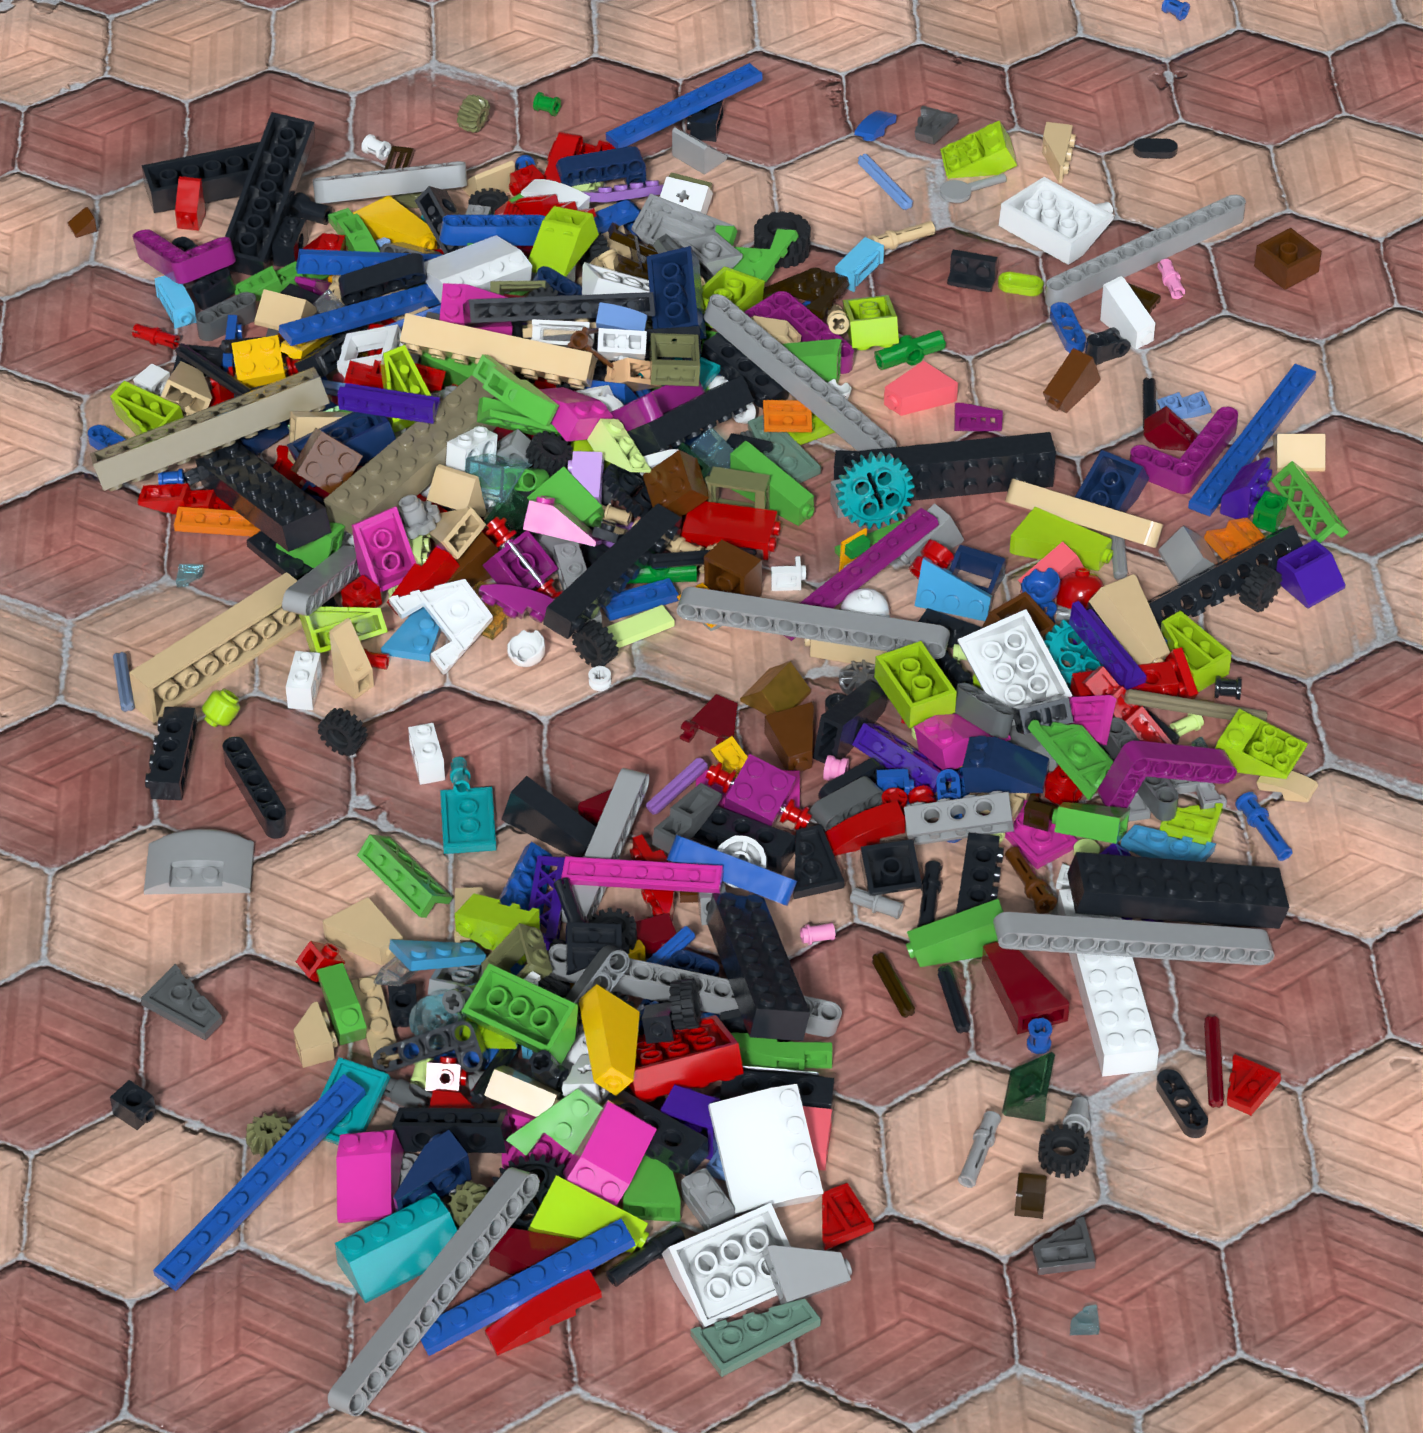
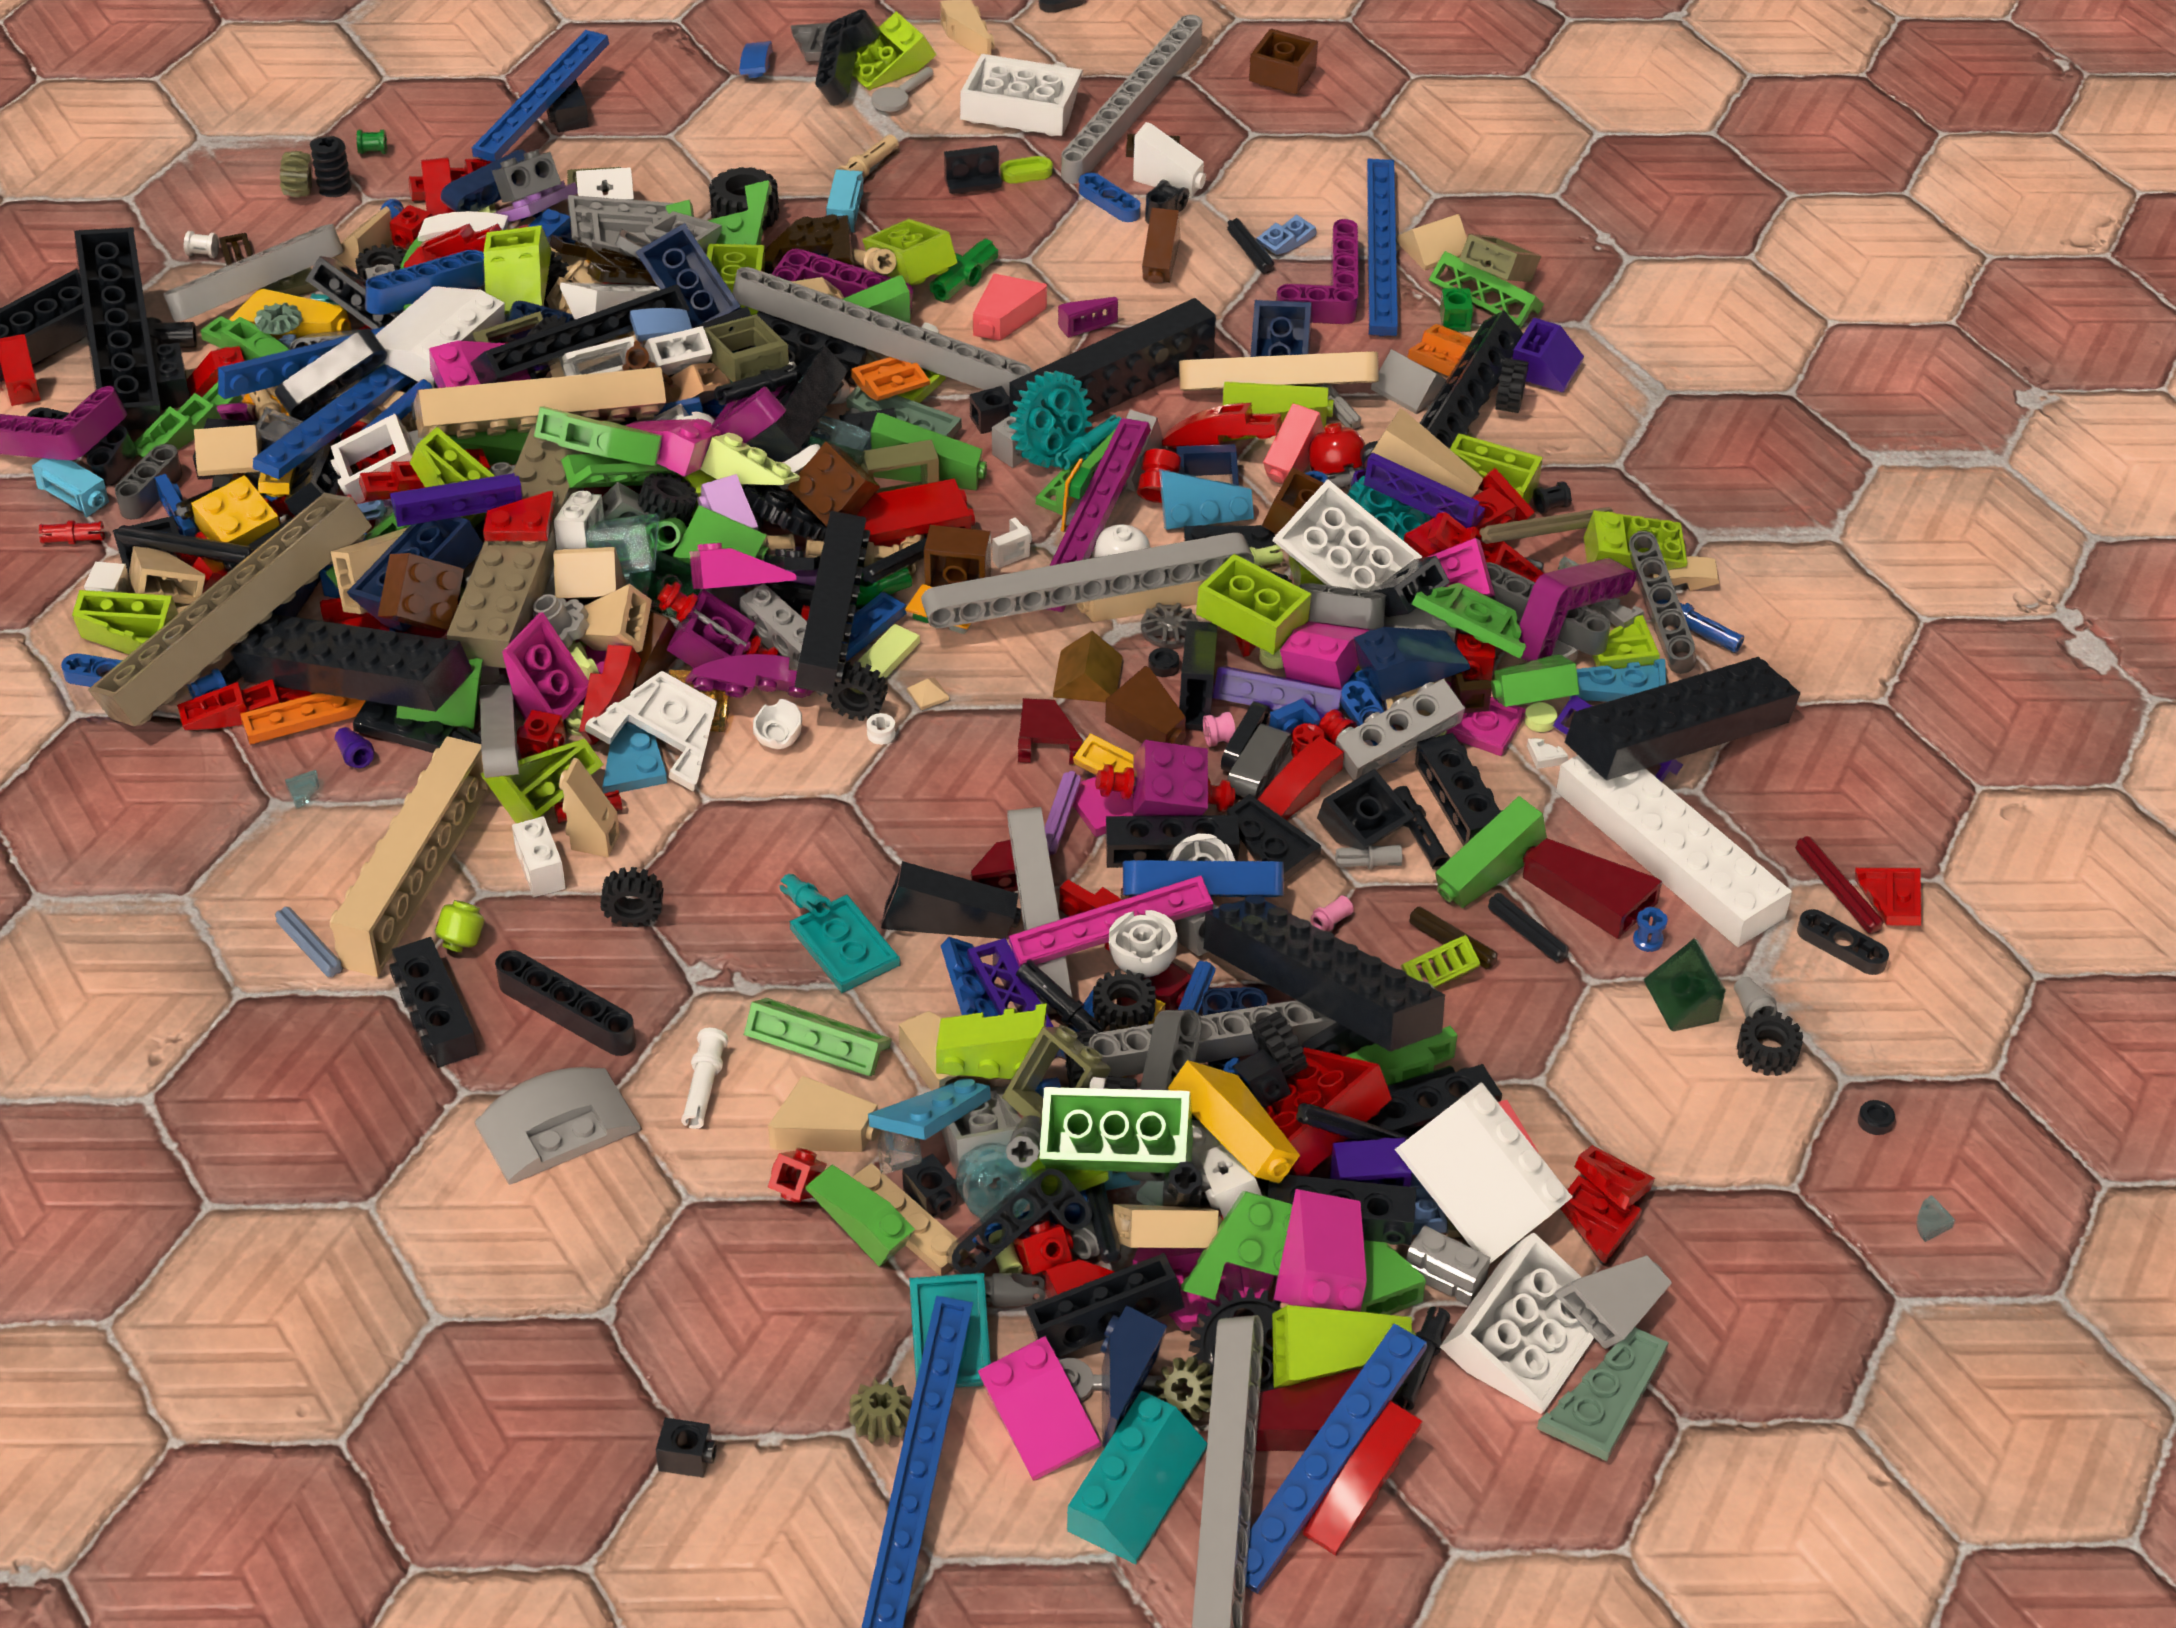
camera: 30 degrees left, 0 degrees up
dark grey wing [141,964,223,1041] -> none
tan slope [293,1002,338,1068] -> none
white brick [408,723,445,785] -> none
black wing [566,922,622,975] -> none
dark grey slope [652,783,722,853] -> none
light grey slope [672,127,728,175] -> none
medium blue axle [858,154,913,210] -> none
light grey pin [958,1111,1001,1188] -> none
light grey beam [993,912,1274,965] -> none
reddish brown pin [1005,847,1057,914] -> none
dark brown panel [1014,1172,1047,1219] -> none
blue hair [1021,568,1060,604] -> none
flat silver wing [1033,1217,1096,1275] -> none
dark red slope [1144,406,1197,451] -> none
bright pink pin [1157,259,1185,299] -> none
yellowish green pin [1169,713,1204,737] -> none
dark purple slope [1220,457,1272,519] -> none
none -> sand green gear [254,302,302,335]
none -> black piece [310,135,352,197]
none -> dark purple cone [334,727,374,768]
none -> red wing [483,491,555,541]
none -> dark grey brick [492,149,562,203]
none -> white pin [681,1028,729,1129]
none -> black pin [714,364,797,405]
none -> black beam [815,9,880,106]
none -> tan slope [907,677,949,711]
none -> teal pin [1055,415,1121,470]
none -> white cylinder [1109,910,1178,977]
none -> red slope [1162,403,1282,449]
none -> black axle [1296,1103,1410,1141]
none -> lime slope [1401,935,1480,988]
none -> olive window [1459,234,1541,282]
none -> red wing [1574,1145,1655,1210]
none -> dark grey beam [1629,531,1696,674]
none -> black tile [1858,1100,1895,1135]

